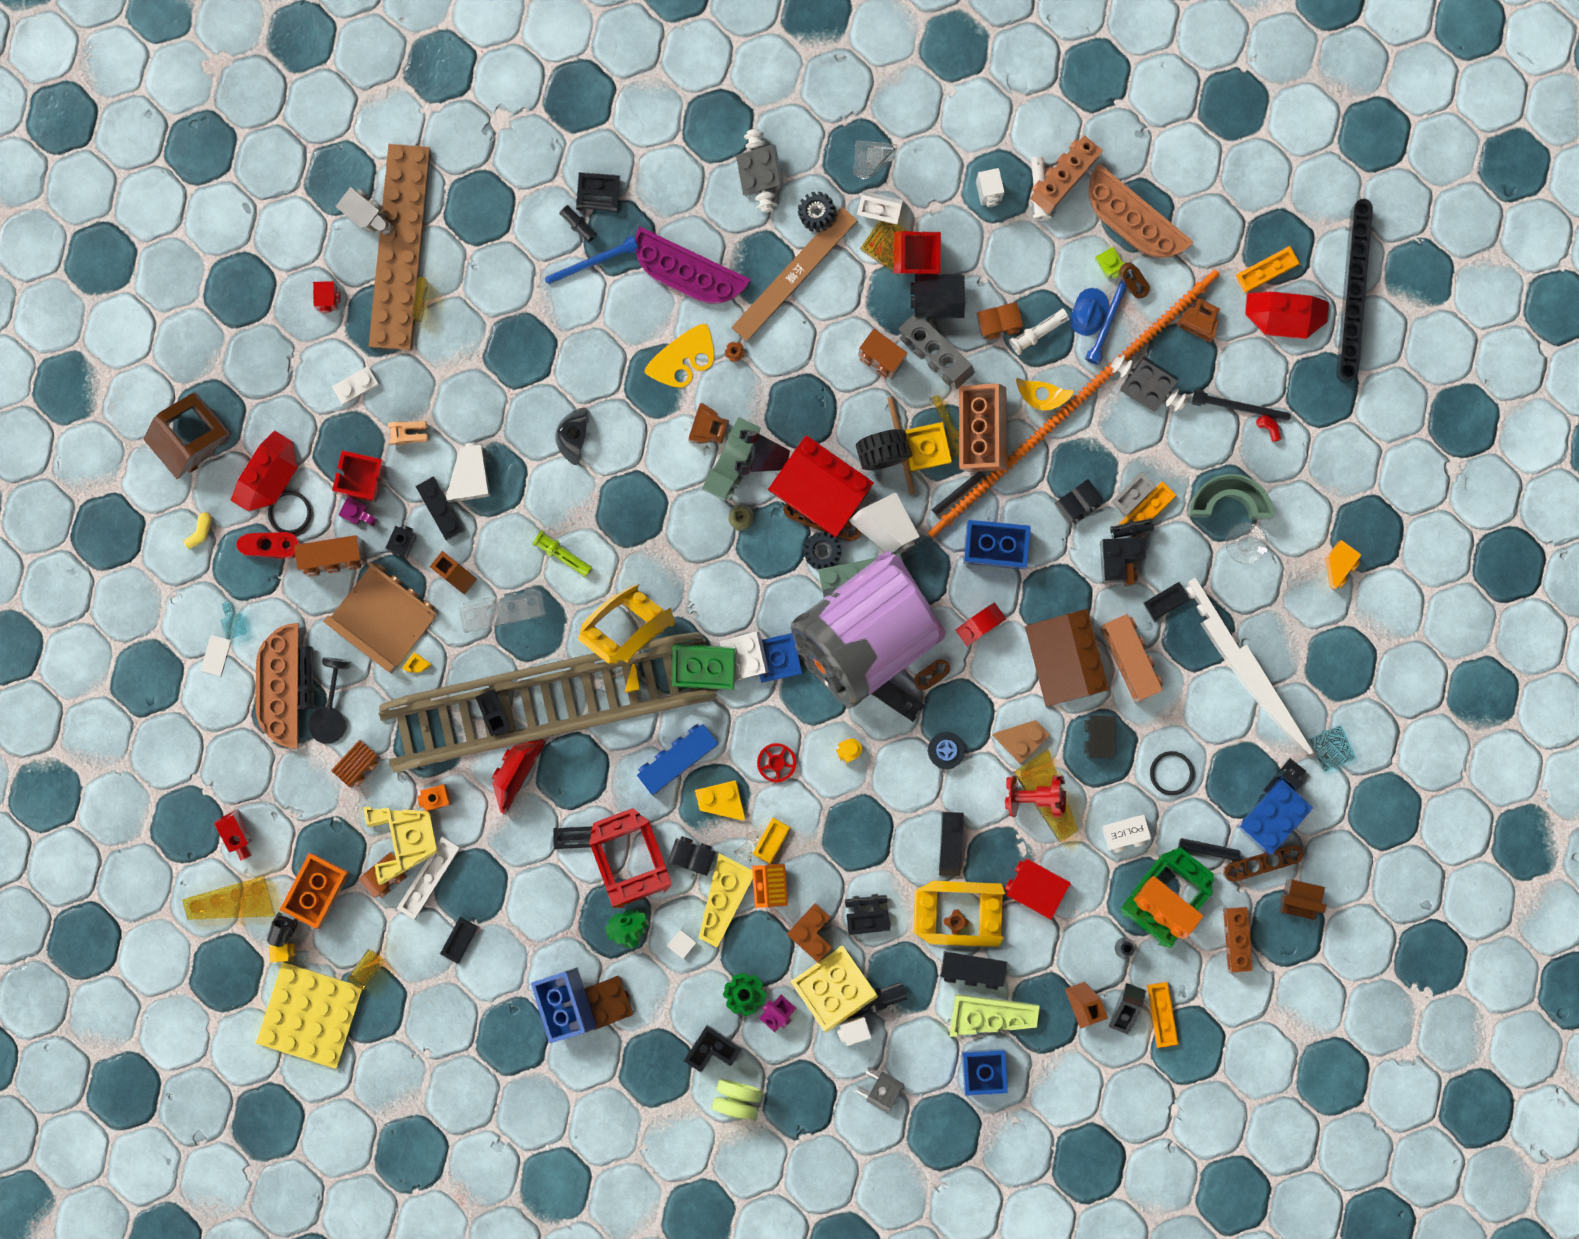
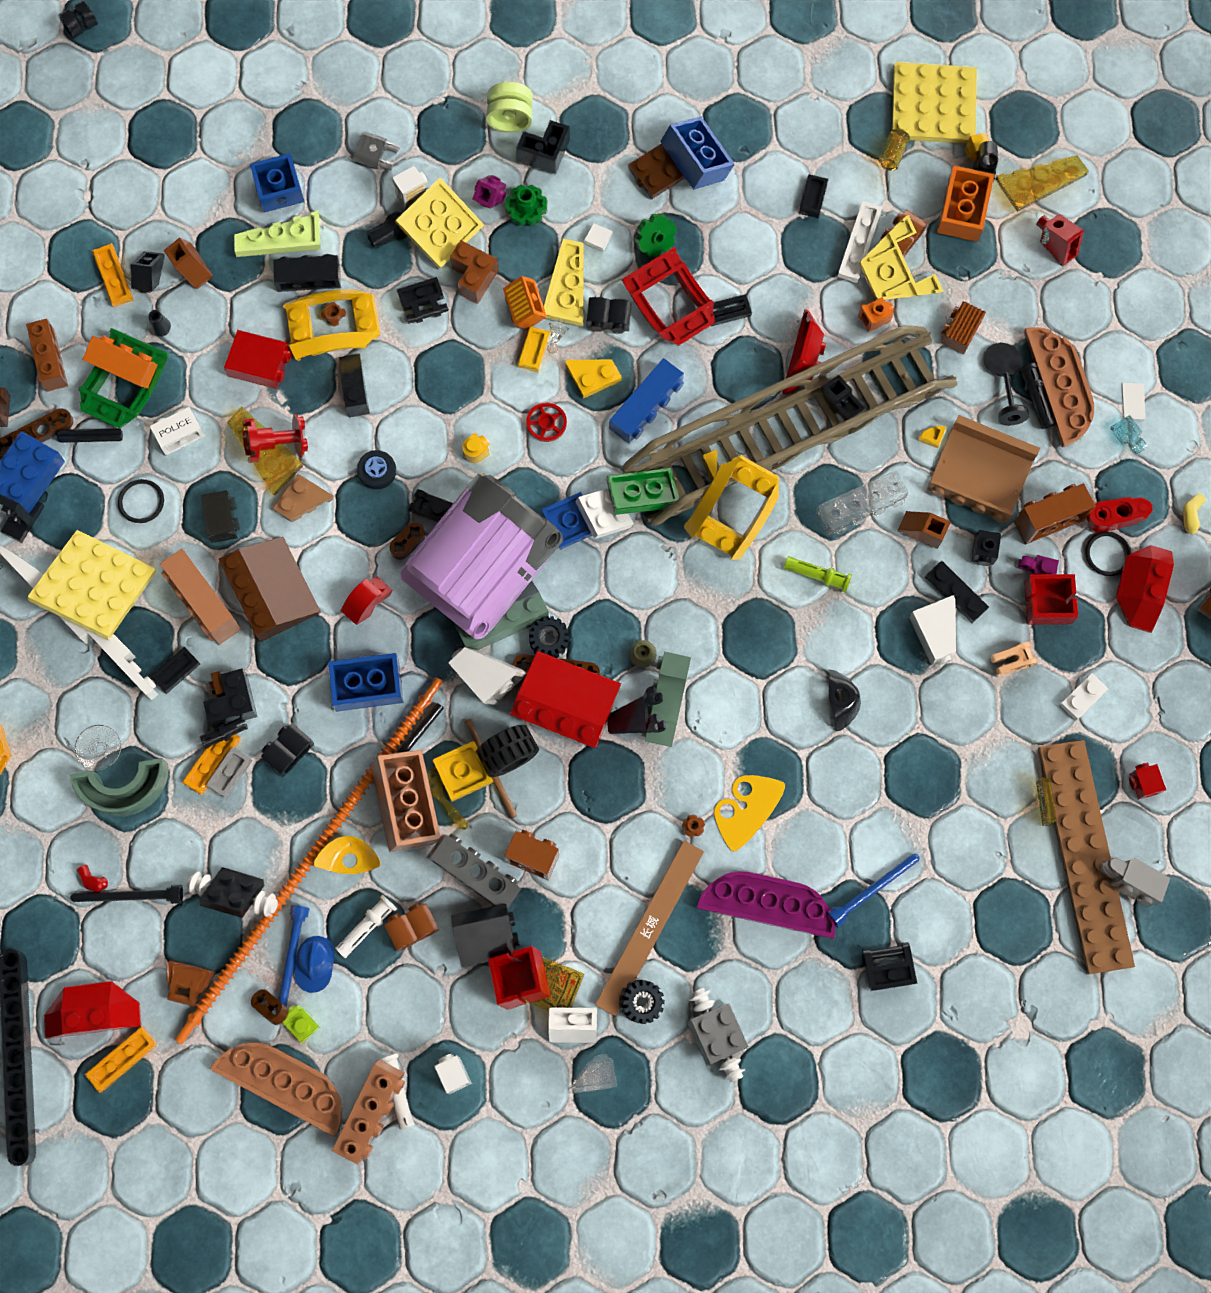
camera: 165 degrees right, 10 degrees down
black pin [559,205,597,243] -> none
dark orange piece [688,403,729,444] -> none
none -> light yellow plate [28,530,156,640]

